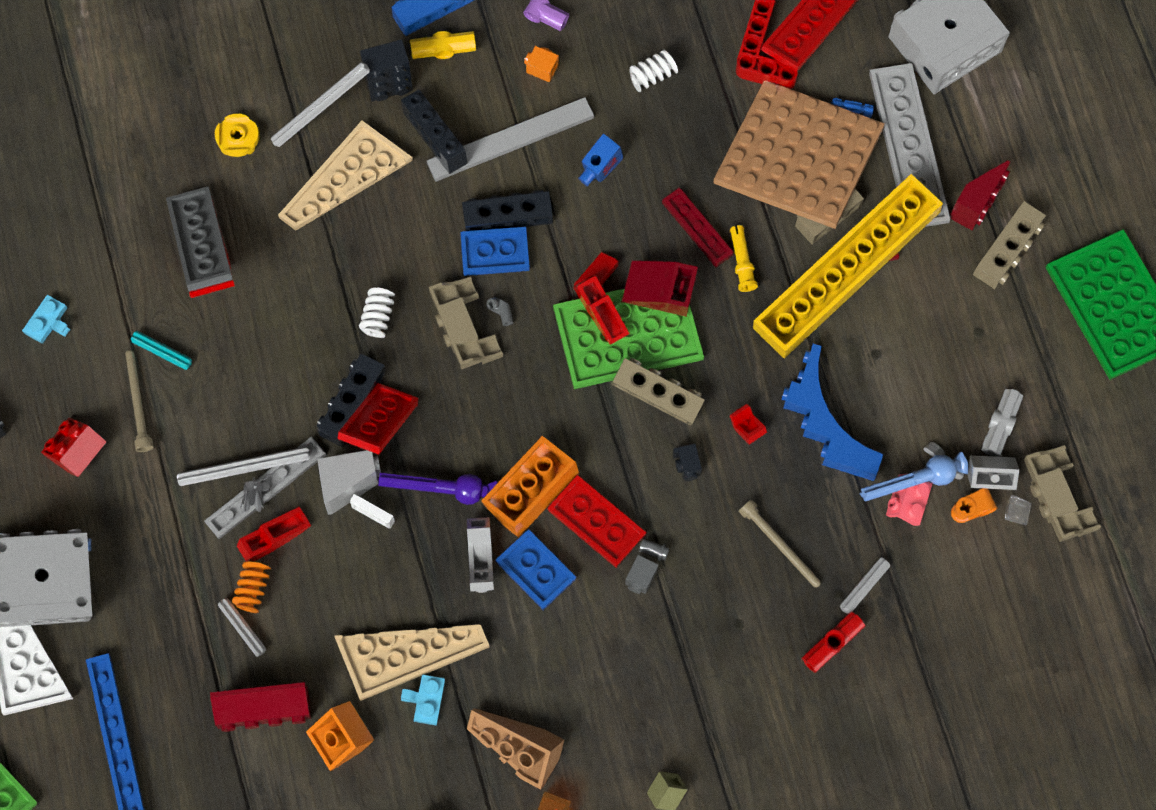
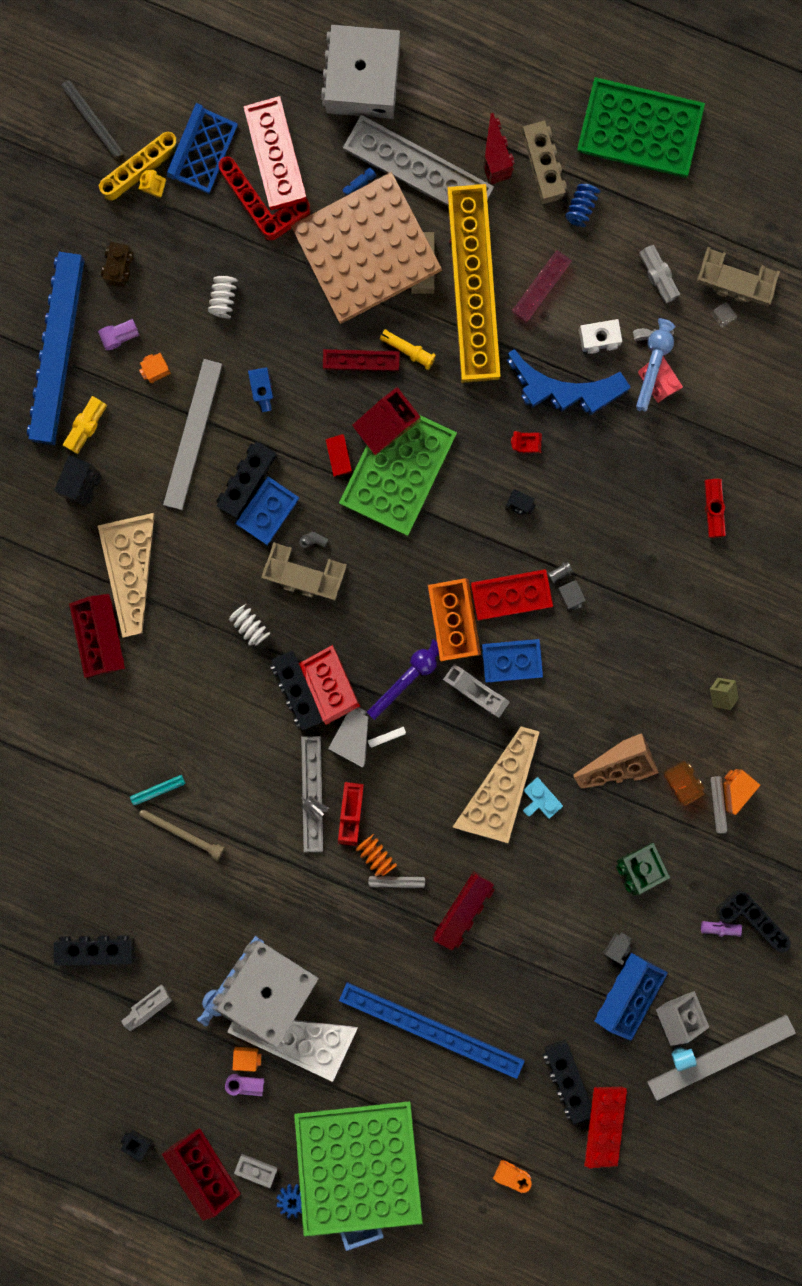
camera: 45 degrees left, 15 degrees up
medium azure plate [22,295,70,344] -> none
slope [41,418,106,477] -> none
dark grey piece [166,186,235,298] -> none
axle [177,447,310,486] -> none
yellow plate [215,114,259,157] -> none
light grey axle [271,62,370,147] -> none
orange slope [306,701,374,771] -> none
black brick [401,89,468,174] -> none
red slope [573,275,630,345] -> none
dark tan brick [611,357,704,425] -> none
dark tan piece [738,499,821,587] -> none
light grey axle [840,558,890,614] -> none
orange piece [951,488,997,523] -> none
light grey brick [967,455,1019,490] -> none
none -> dark red slope [69,594,125,678]
none -> clear pink plate [512,250,572,323]
none -> blue piece [565,184,601,227]
none -> white brick [579,319,622,354]

